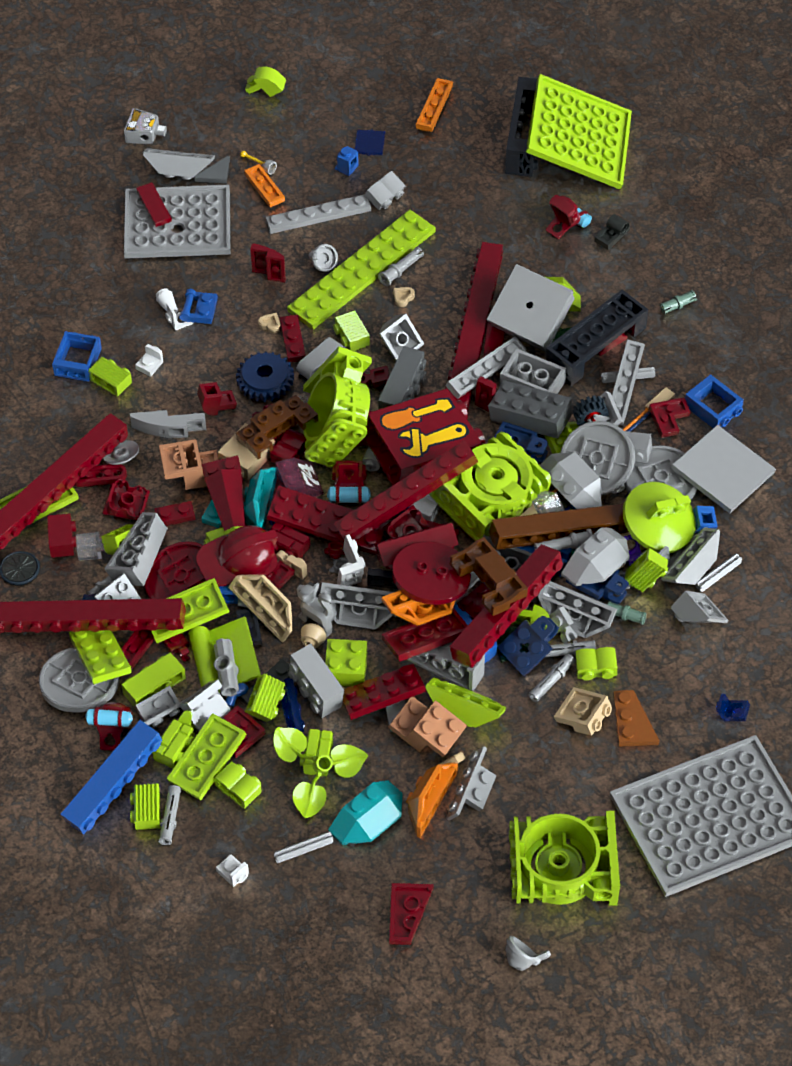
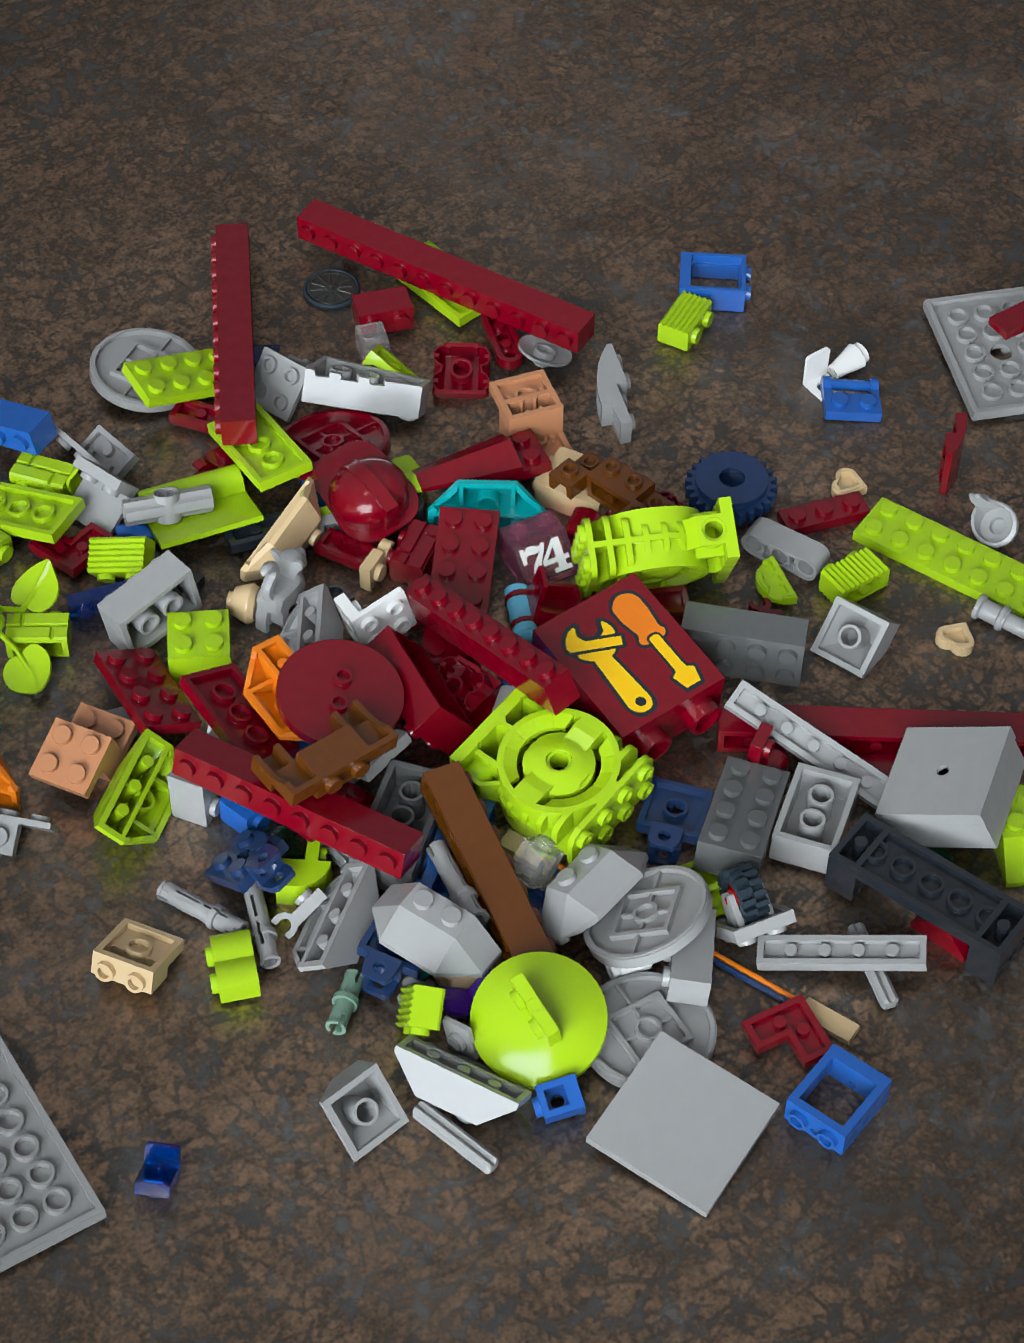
camera: 80 degrees right, 5 degrees down
piece [85,702,133,751] -> none
lime brick [122,652,186,709] -> none
white bracket [135,344,163,377] -> none
dark red plate [154,501,196,526] -> none
dark red brick [197,382,237,416] -> none
tan tile [440,752,466,764] -> none
dark orange wing [613,690,660,747] -> none

